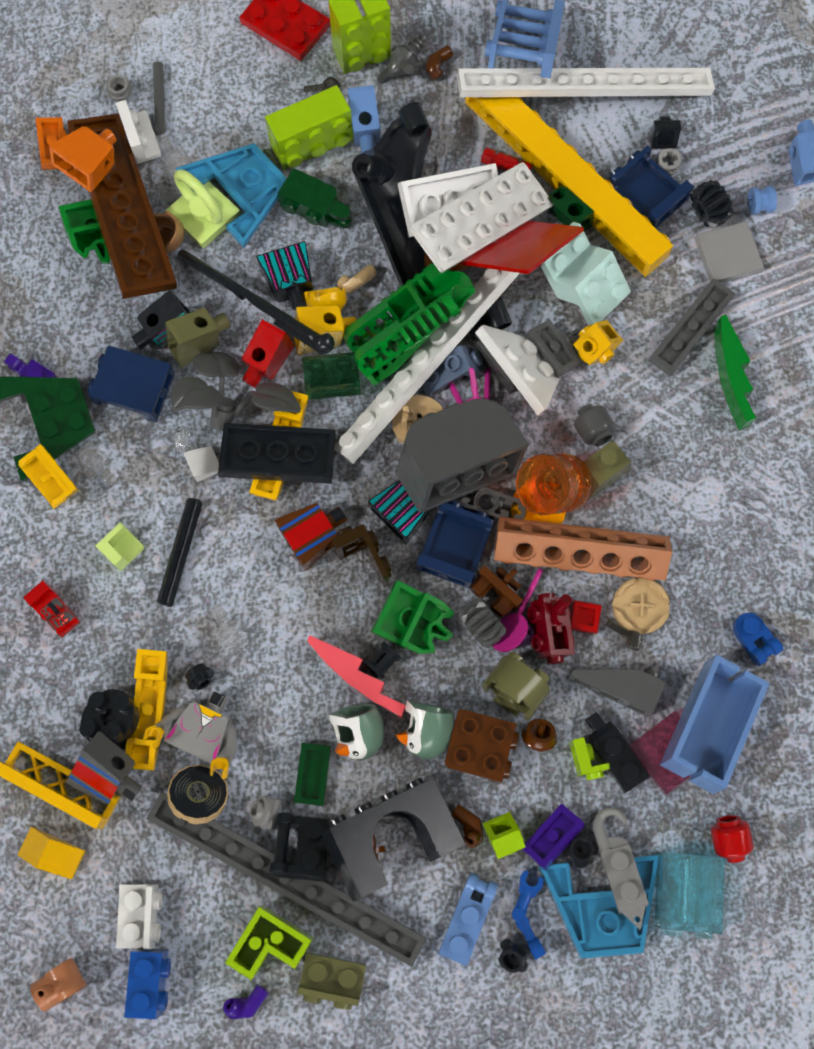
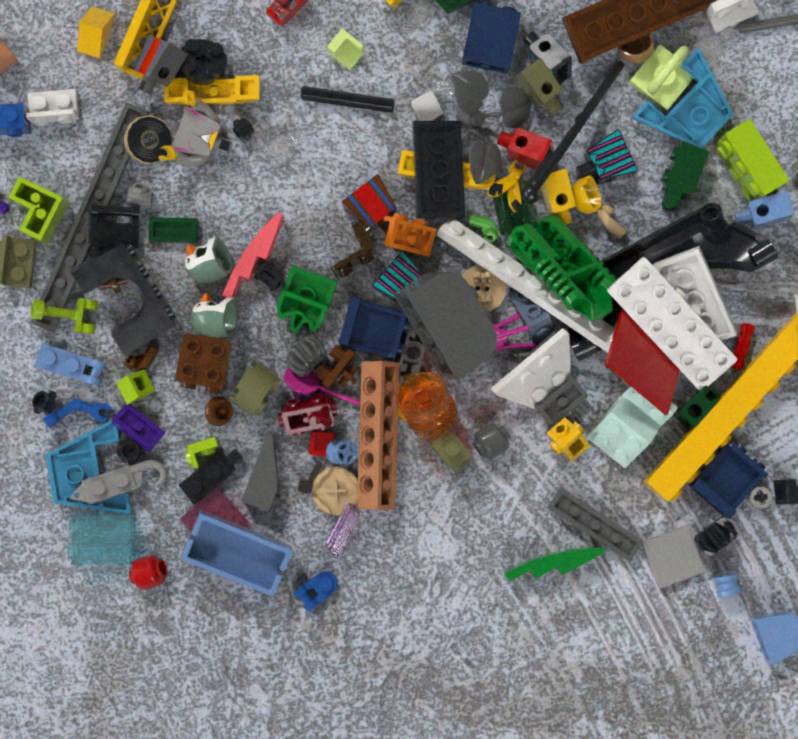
camera: 85 degrees right, 10 degrees up
none -> lime bar [30,298,98,334]
none -> medium blue wheel [326,440,357,465]
none -> clear purple tile [326,502,360,557]
none -> orange bracket [384,213,436,257]
none -> bright green arm [468,214,499,243]
none -> yellow piece [487,159,526,212]

